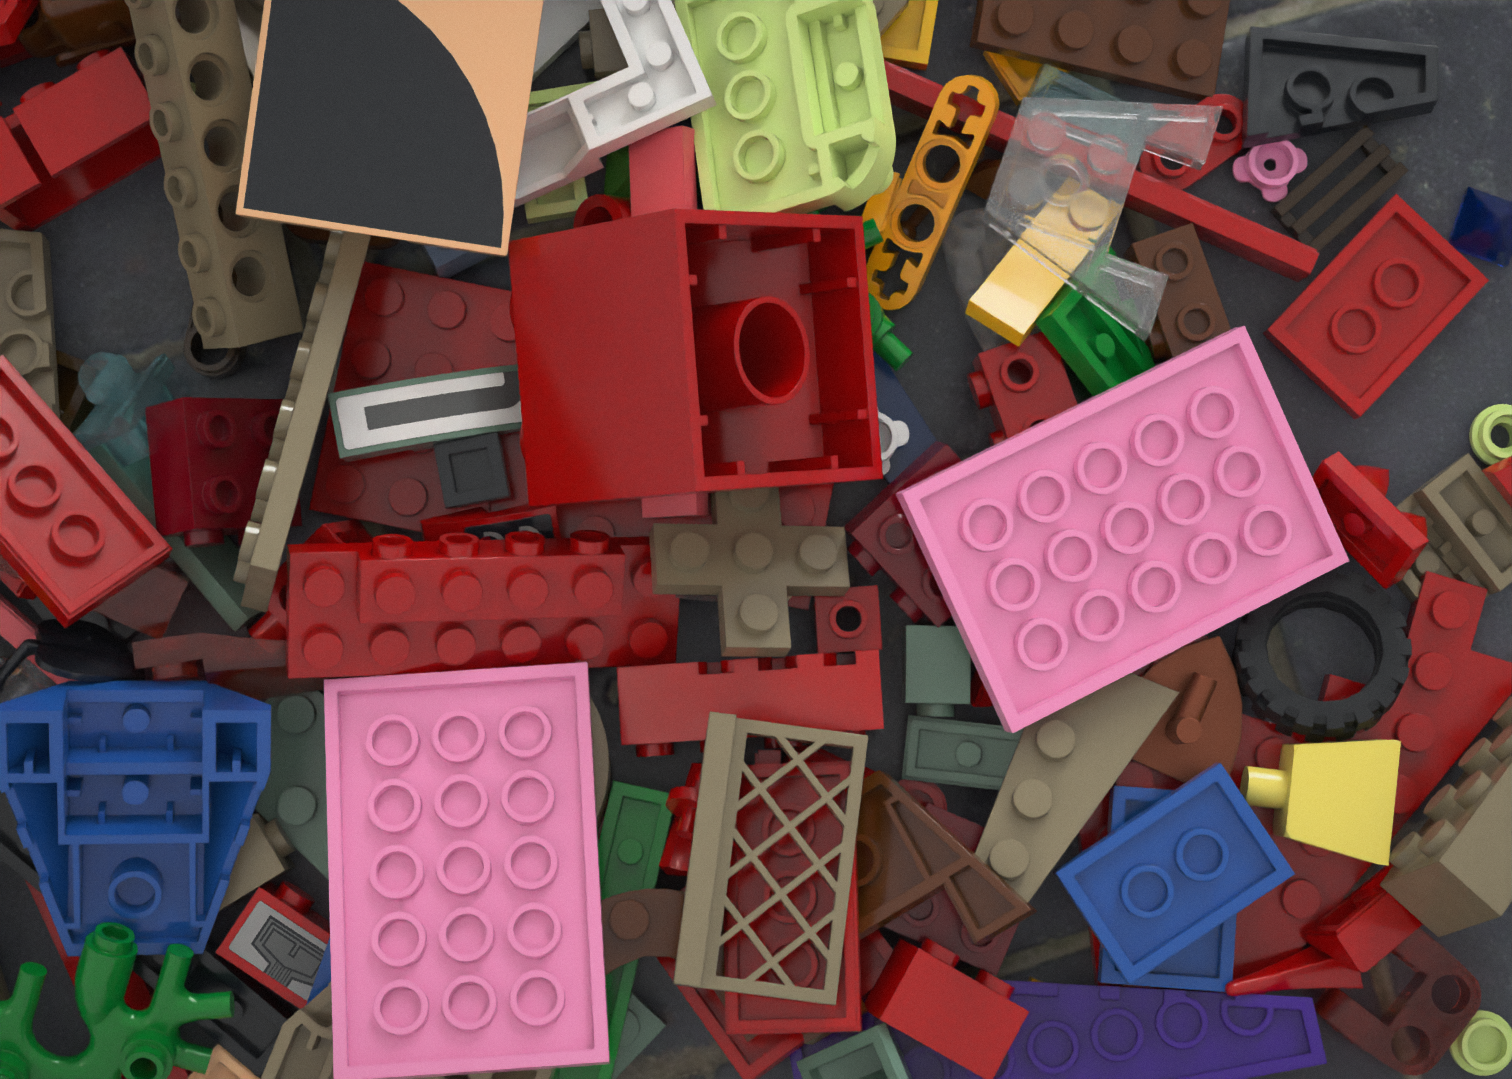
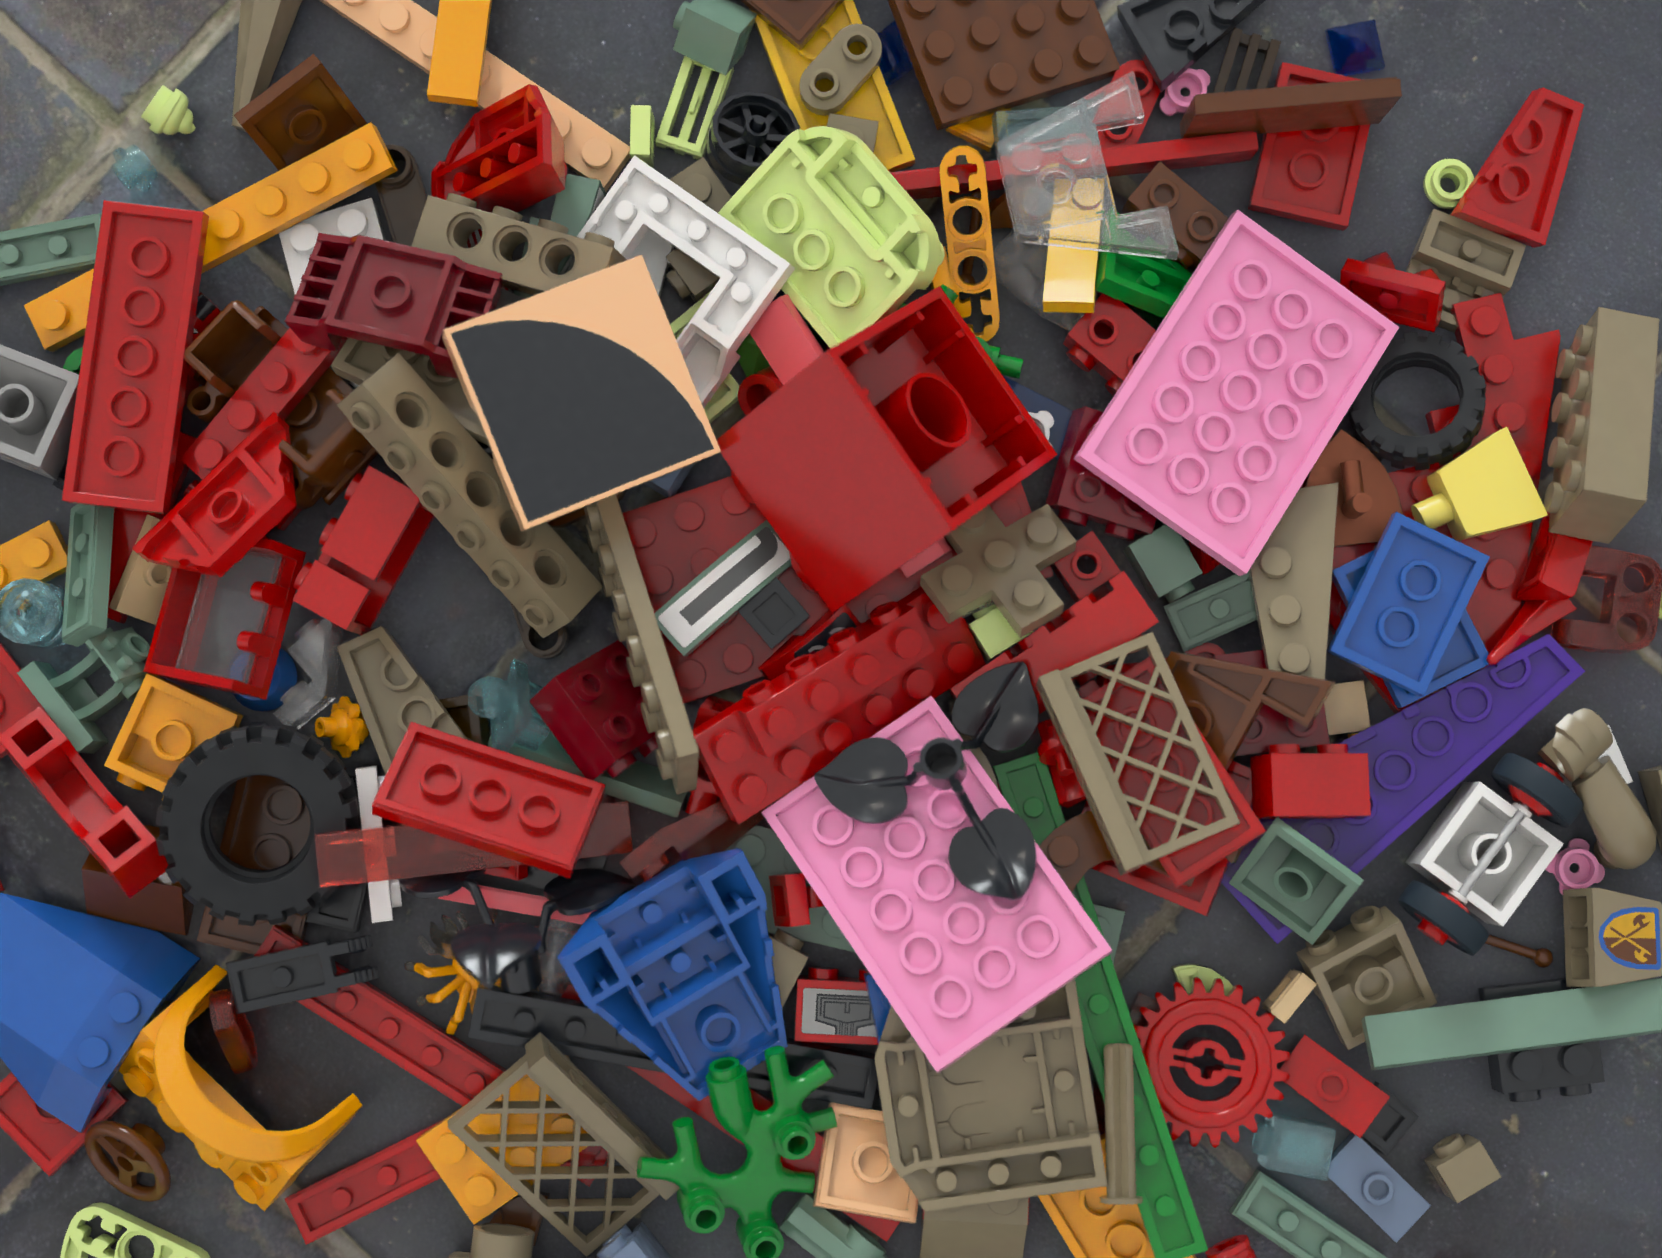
camera: 20 degrees left, 0 degrees up
none -> red tile [769,873,824,927]
none -> black plant [814,662,1039,900]
none -> yellowish green plate [968,600,1034,661]
none -> reddish brown tile [1180,77,1402,139]
none -> tan tile [1324,680,1371,735]

